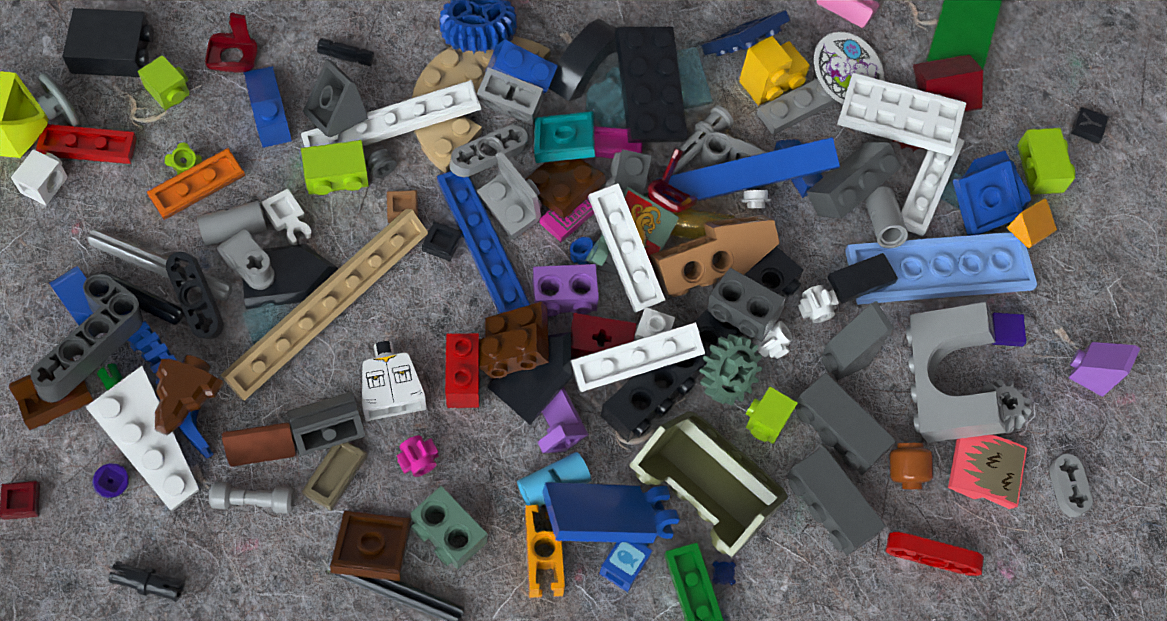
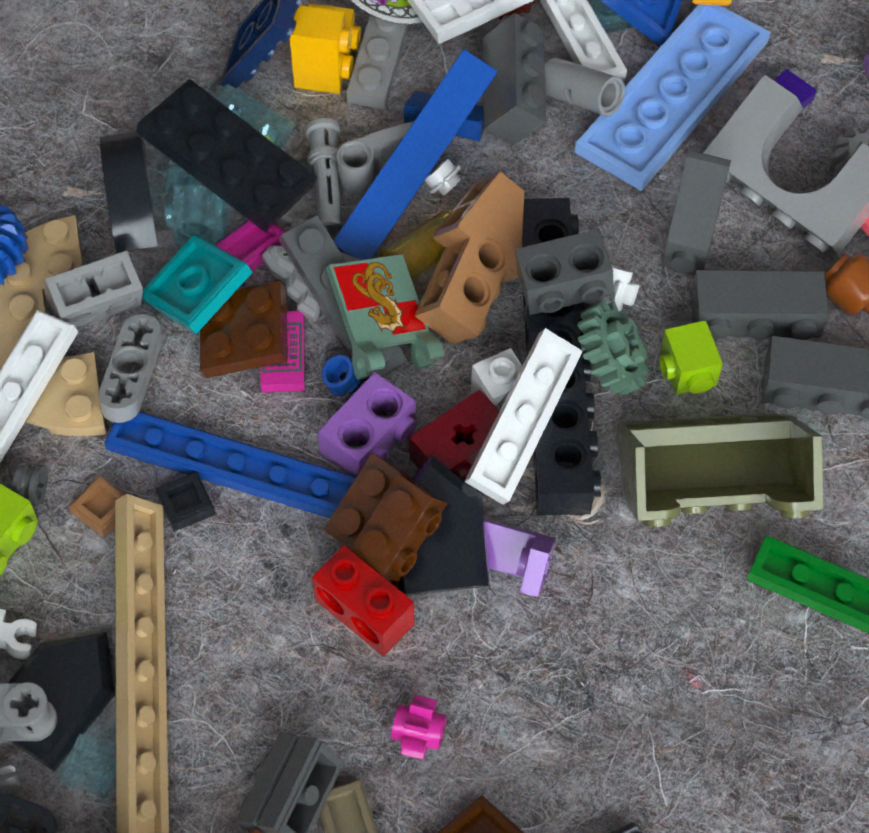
camera: 40 degrees left, 5 degrees down
white torso [362,341,427,421] -> none
sand green brick [411,486,488,570] -> none
light grey bracket [477,151,542,240] -> none
blue brick [485,39,557,93] -> none
medium azure pin [517,452,591,507] -> none
light orange piece [525,505,565,598] -> none
blue tile [542,482,679,543] -> none
white plate [588,183,665,313] -> none
brick [599,542,652,592] -> none
dark red piece [647,148,698,212] -> none
clear blue piece [712,560,736,586] -> none
white gear [798,285,839,323] -> none
black tile [827,253,898,304] -> none

